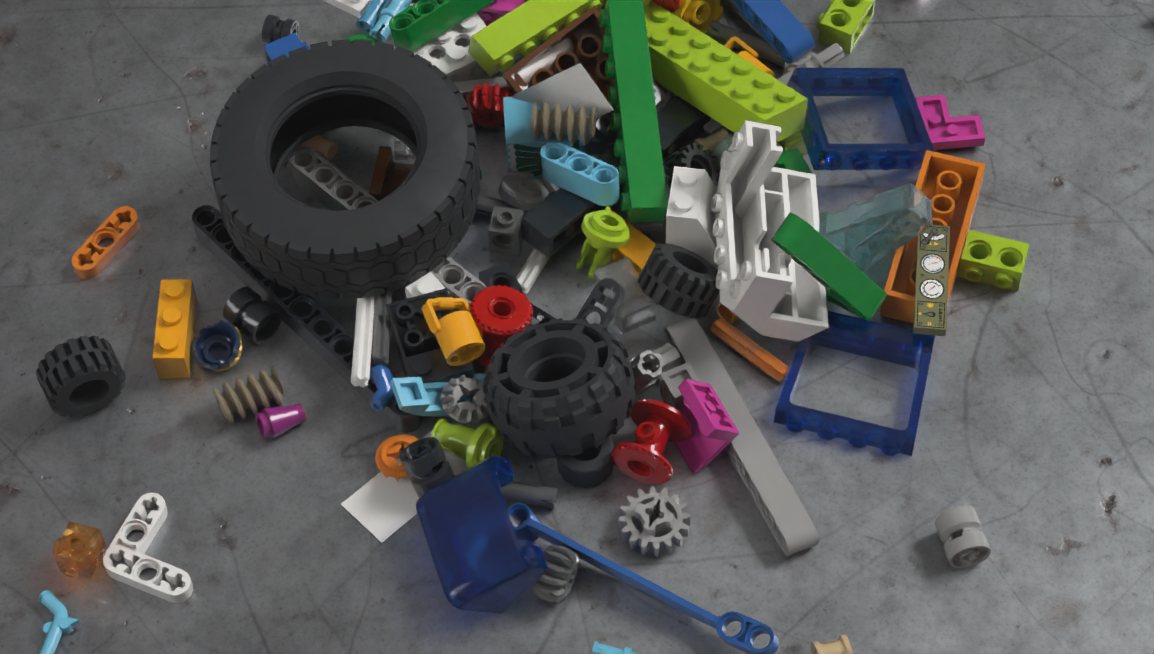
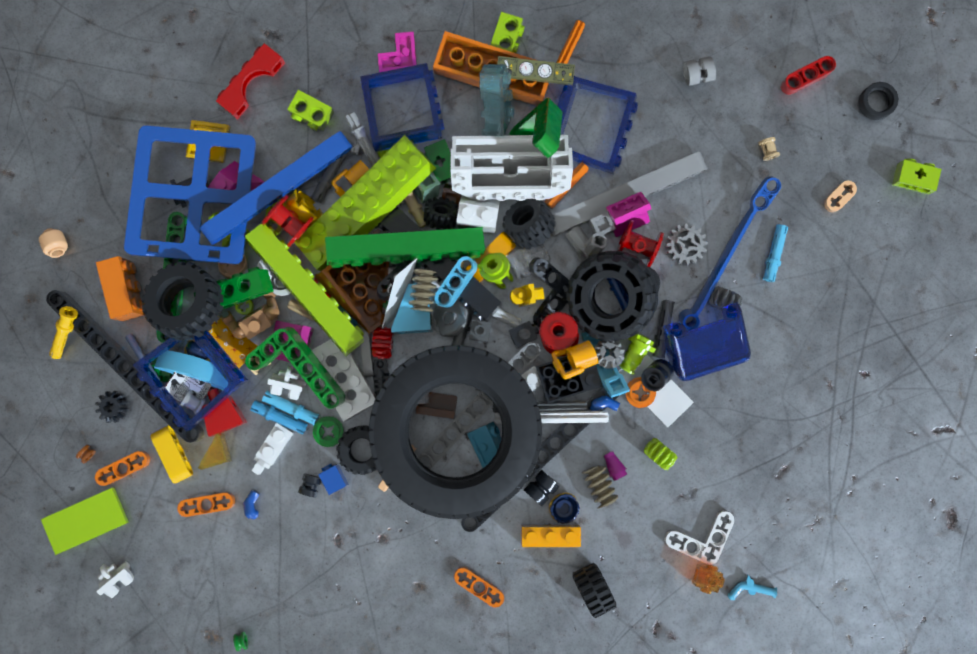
camera: 90 degrees left, 30 degrees up
none -> yellow hips [510,284,544,307]
none -> orange axle [556,20,585,64]
none -> lime gear [644,438,677,470]

